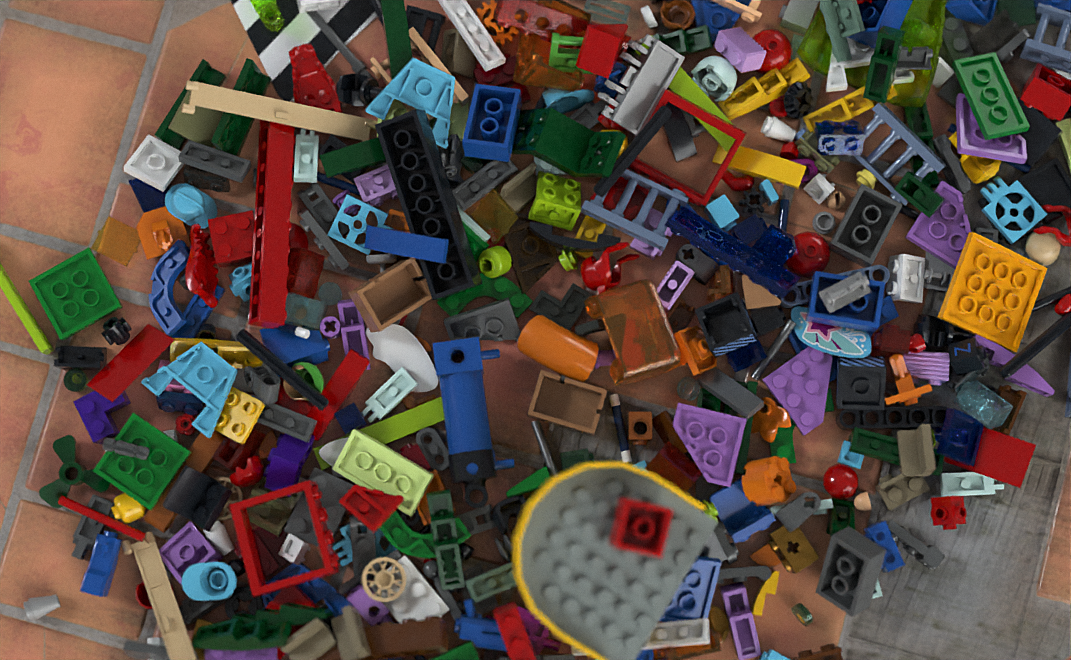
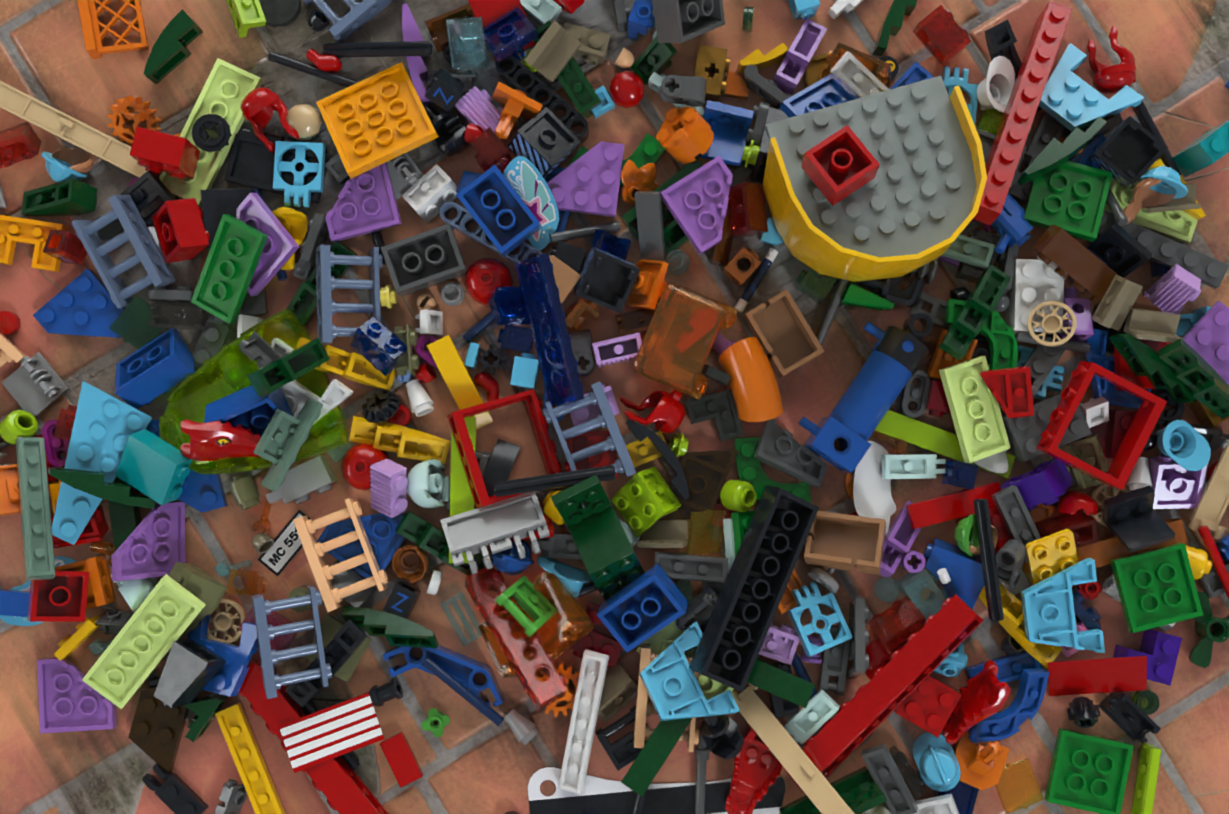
camera: 140 degrees left, 5 degrees up
dark grey axle [102,438,149,460] -> none
blue slope [364,225,449,263] -> none
red slope [576,24,628,78] -> none
light grey hinge [819,272,871,313] -> none
dark green slope [894,171,945,218] -> none

